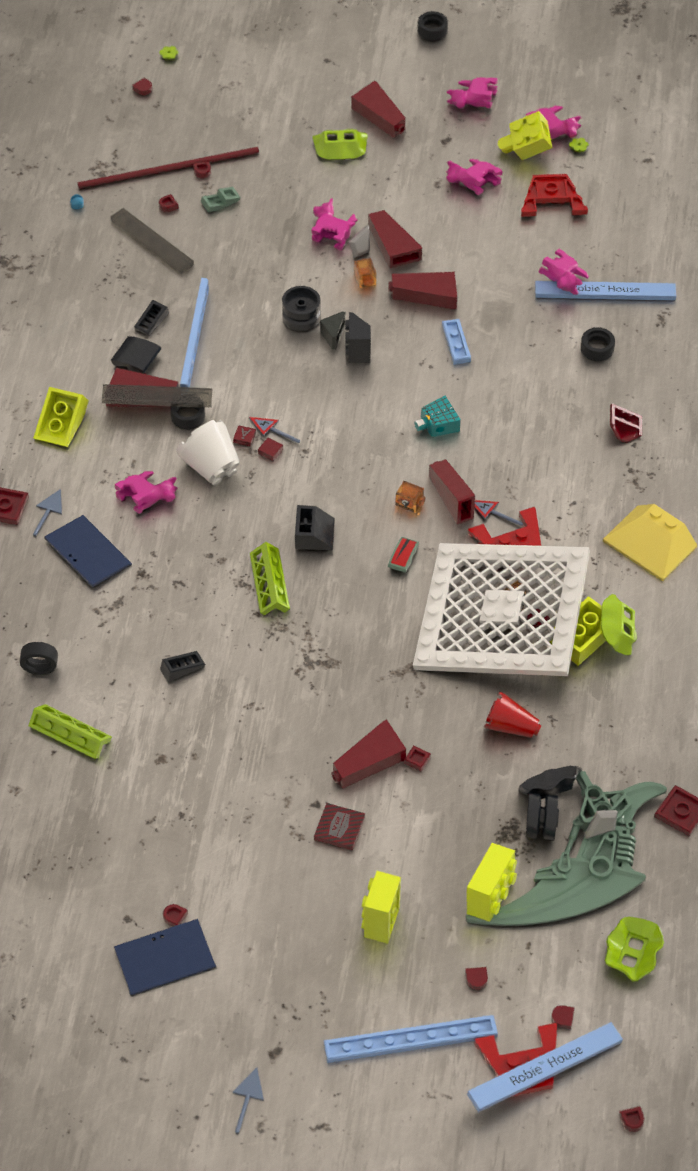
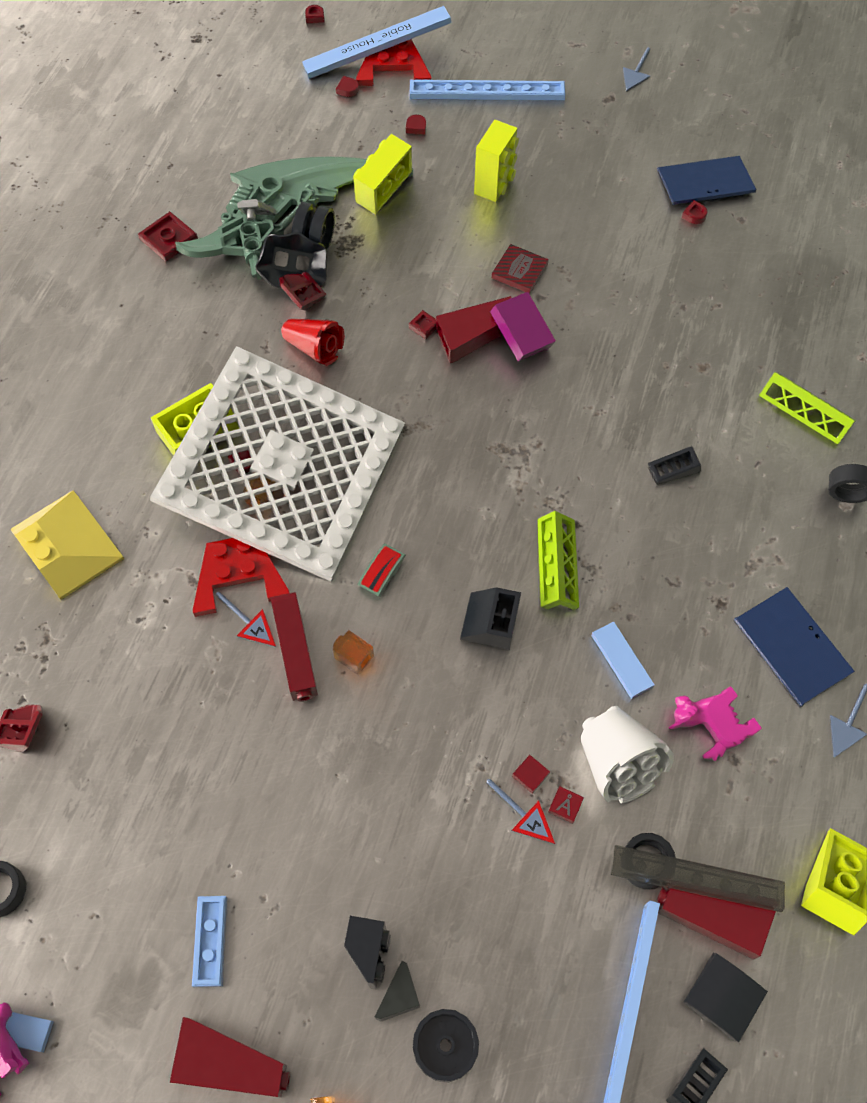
camera: 170 degrees left, 10 degrees up
teal torso [414,395,461,437] -> none
lime piece [601,594,637,655] -> none
lime piece [605,917,664,982] -> none
none -> dark red slope [279,272,327,311]
none -> magenta container [490,292,556,361]
none -> light blue tile [591,622,654,699]

